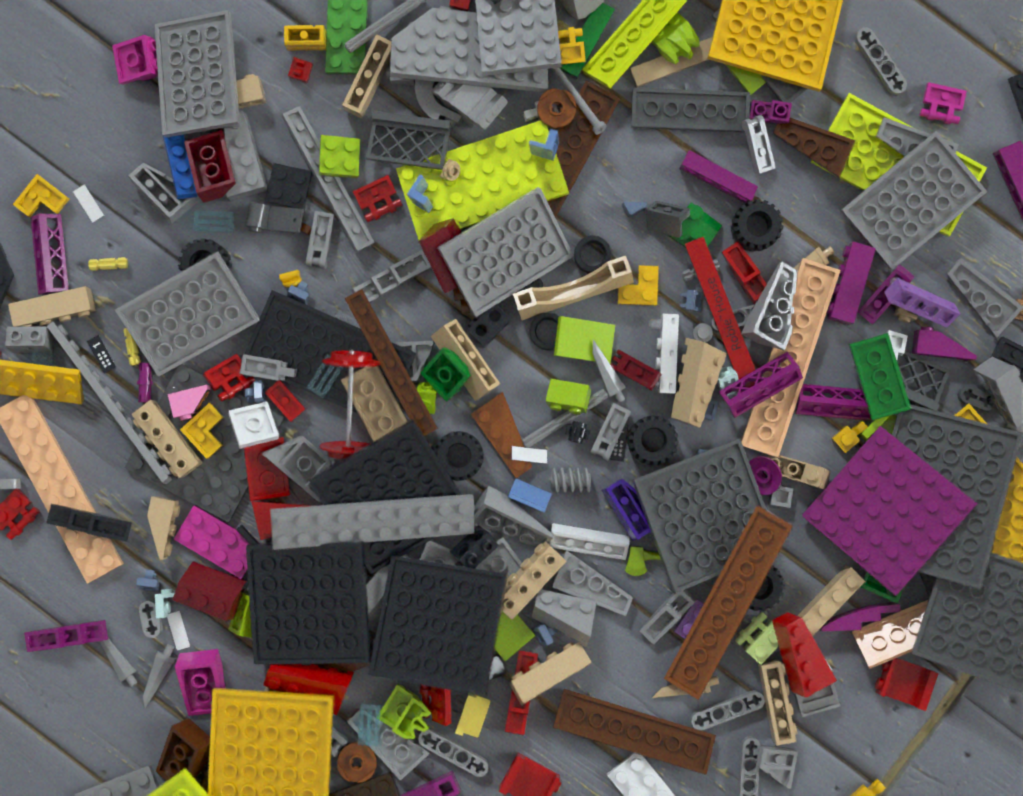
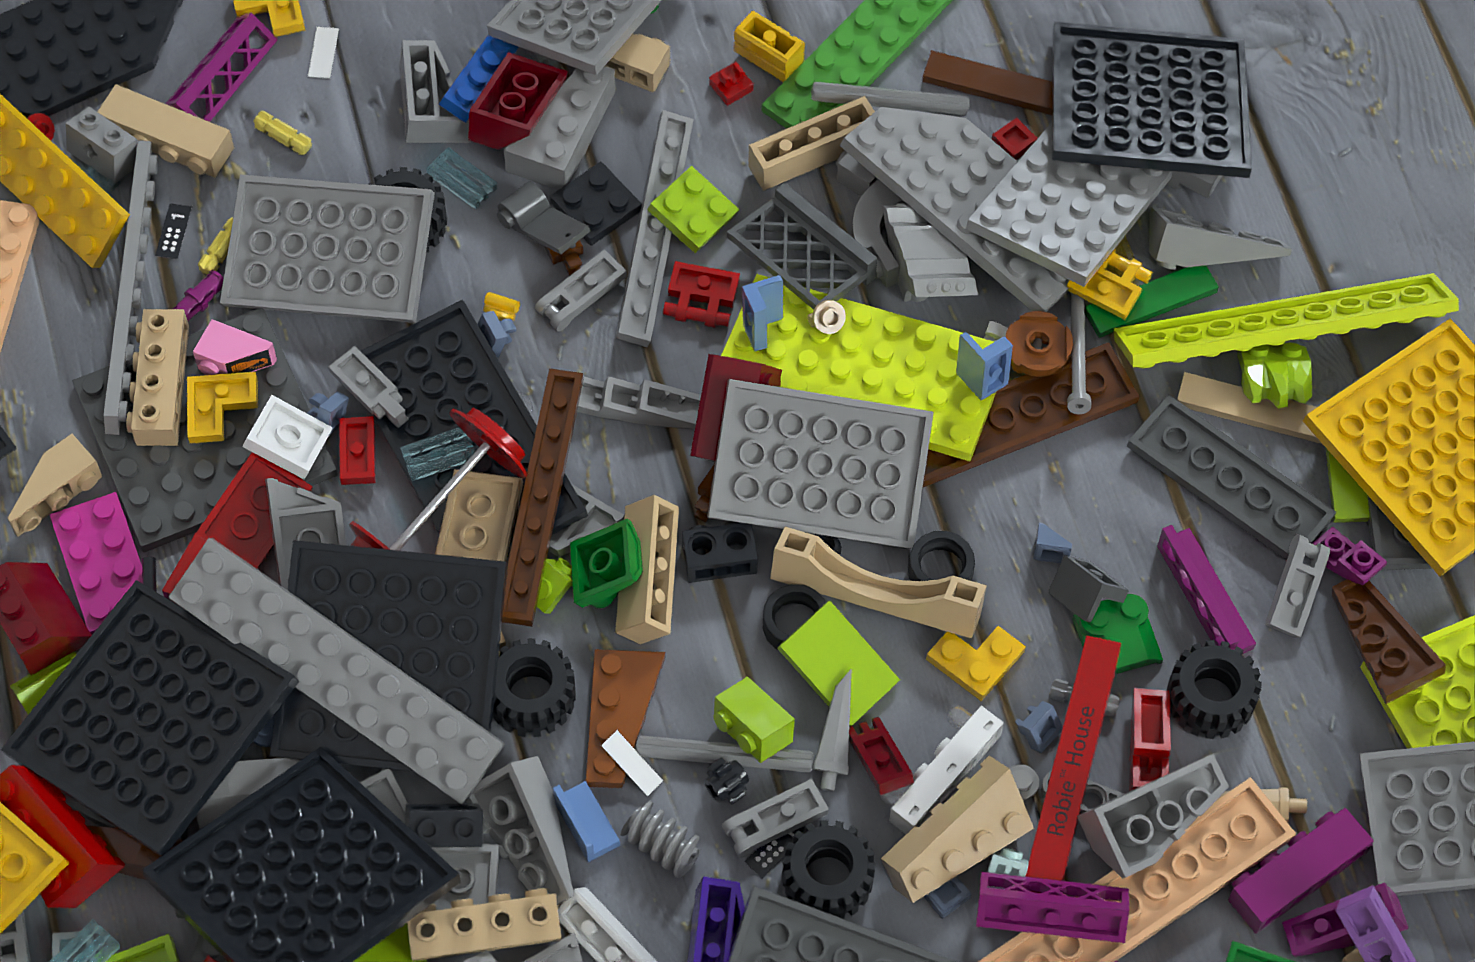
camera: 35 degrees right, 25 degrees down
red plate [203,354,255,402] -> none

